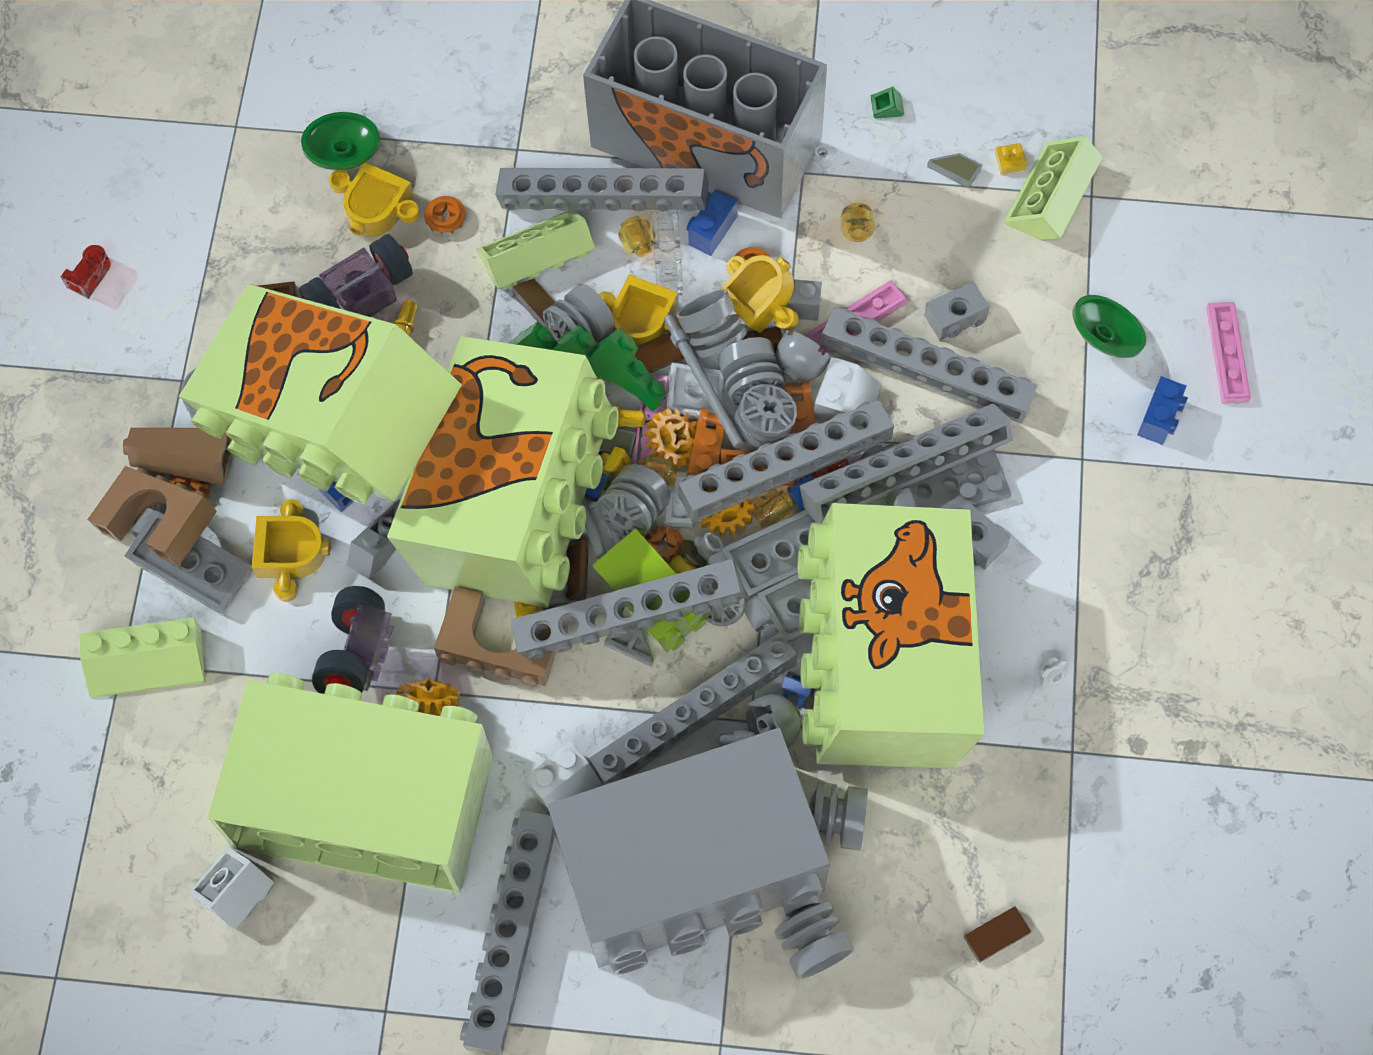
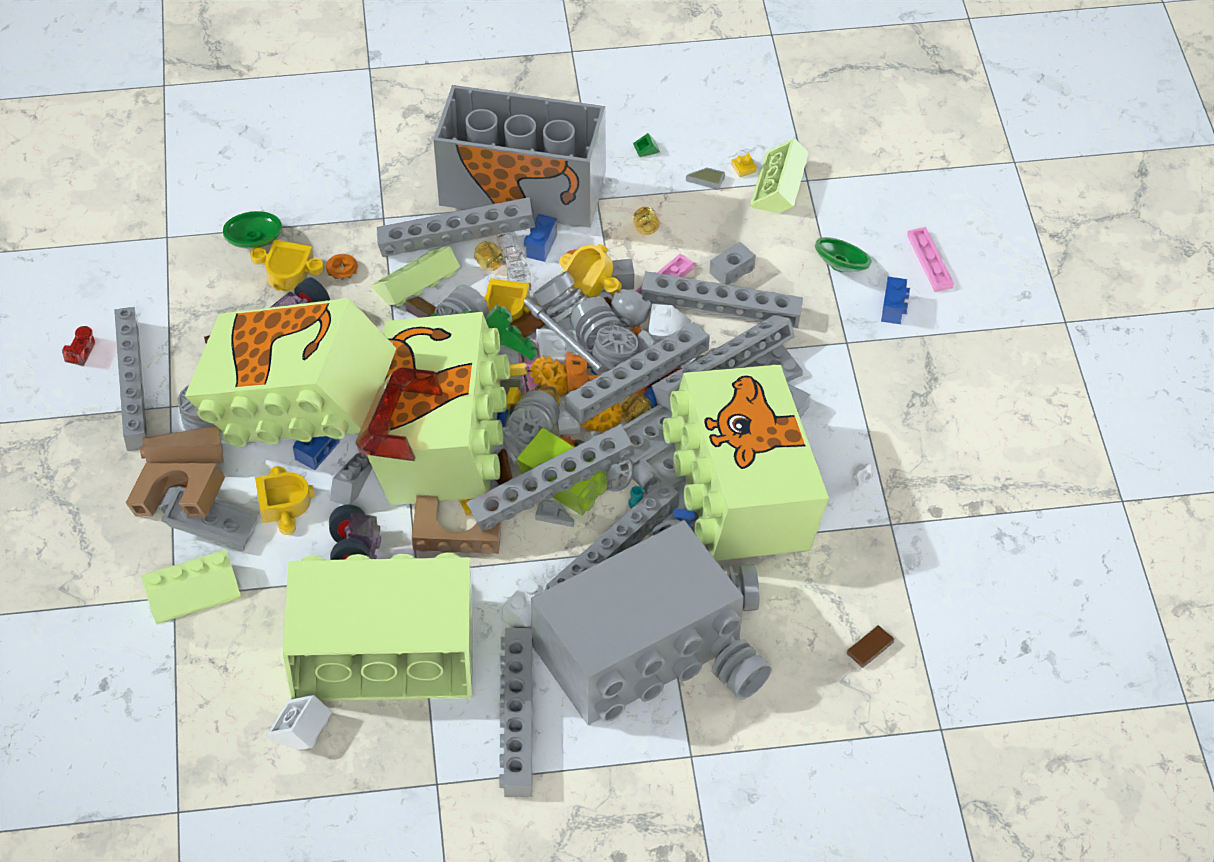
camera: 15 degrees left, 15 degrees down
none -> light grey brick [114,307,147,451]
none -> clear red windscreen [355,368,443,461]
none -> teal pin [628,486,644,509]
none -> light grey tile [636,330,656,353]

